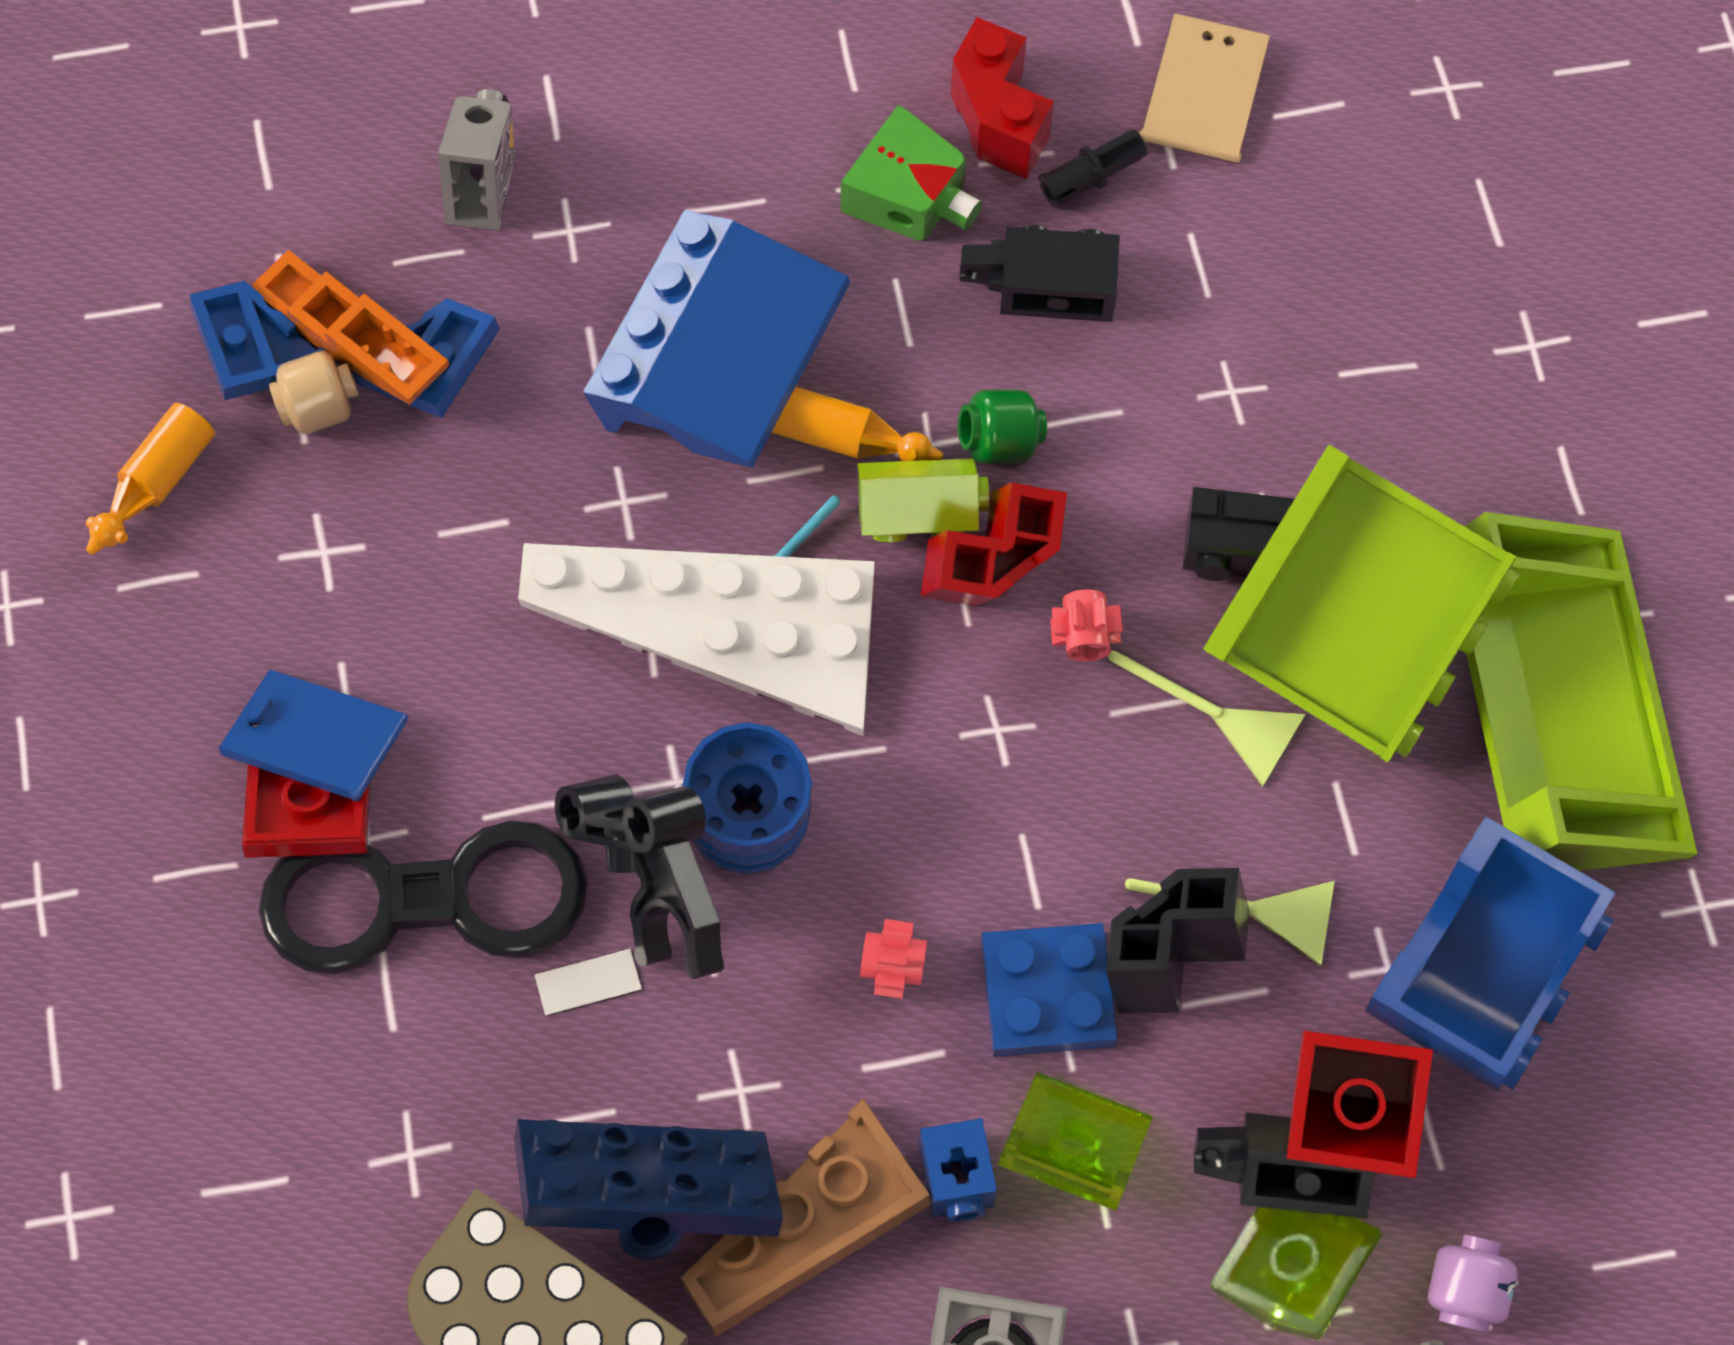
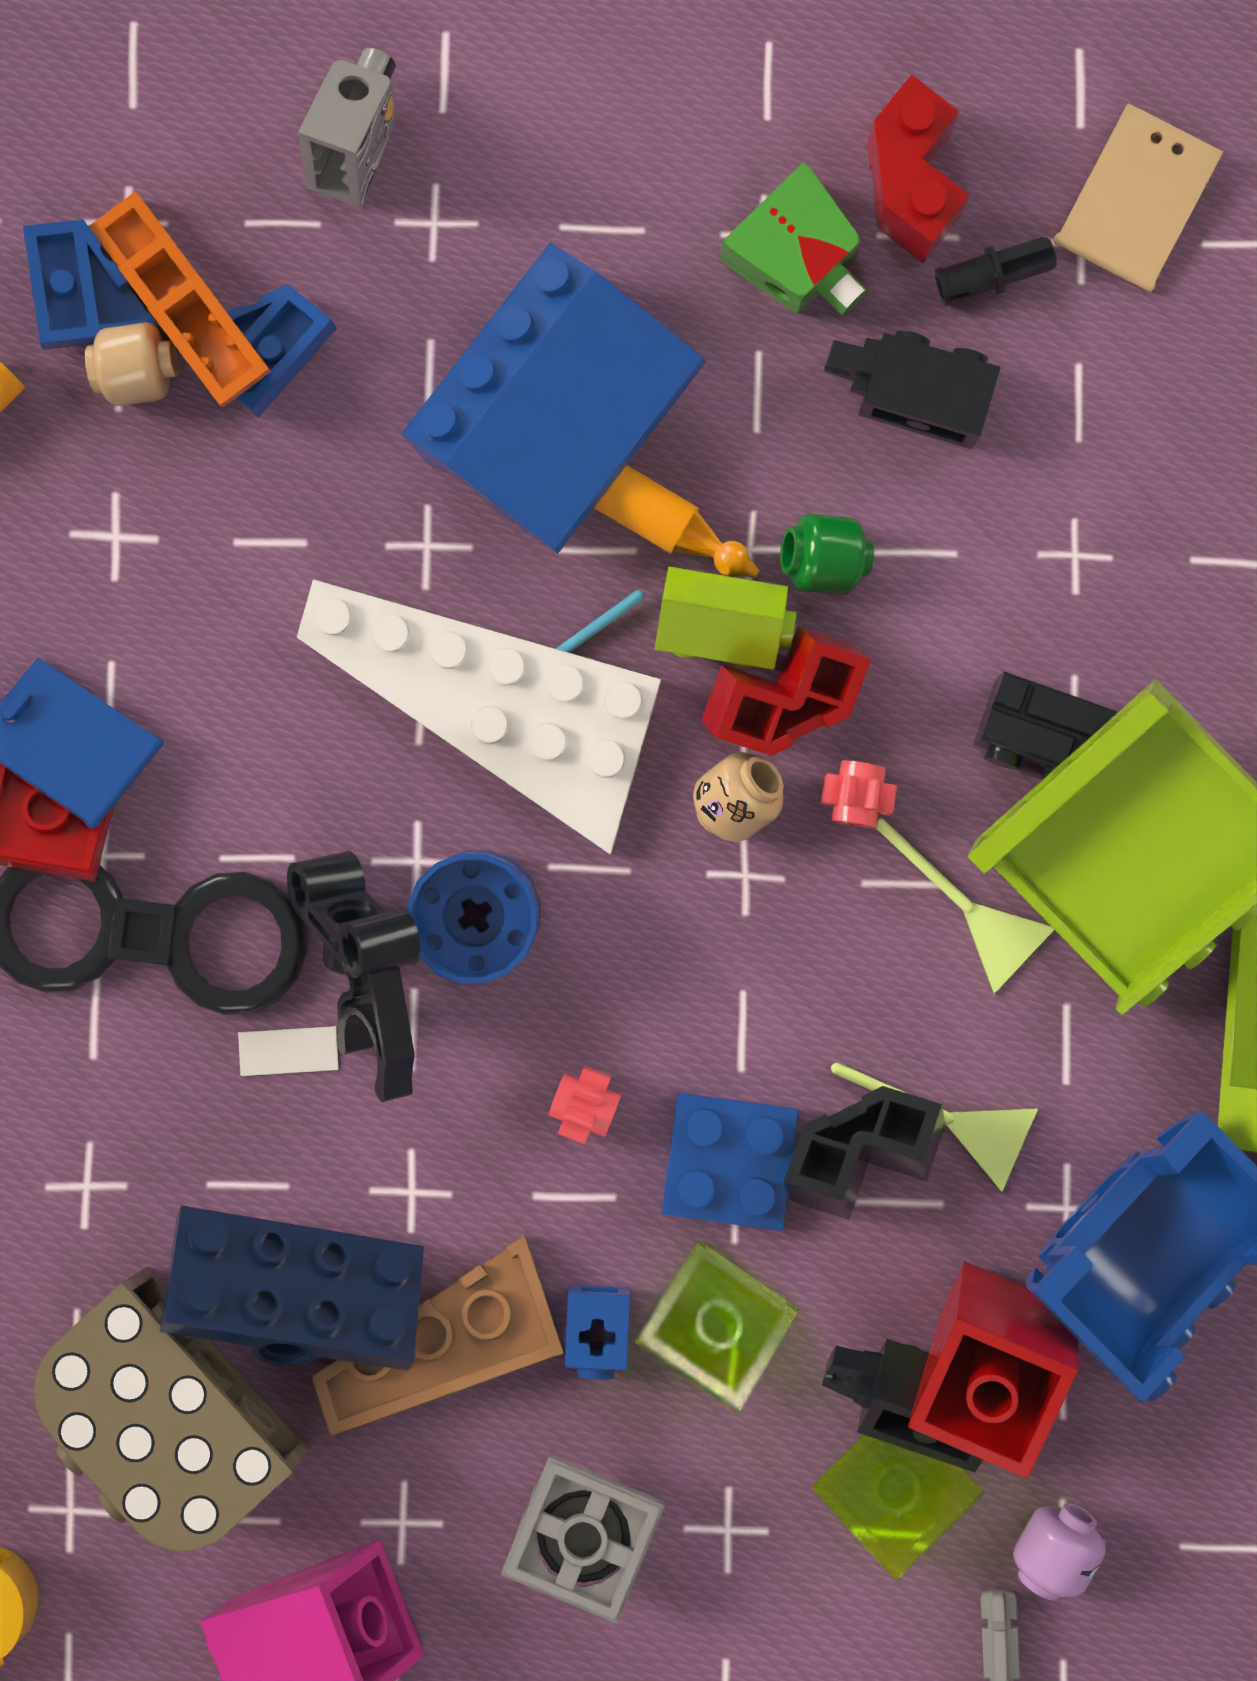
camera: 15 degrees right, 20 degrees up
none -> tan head [693,752,784,843]

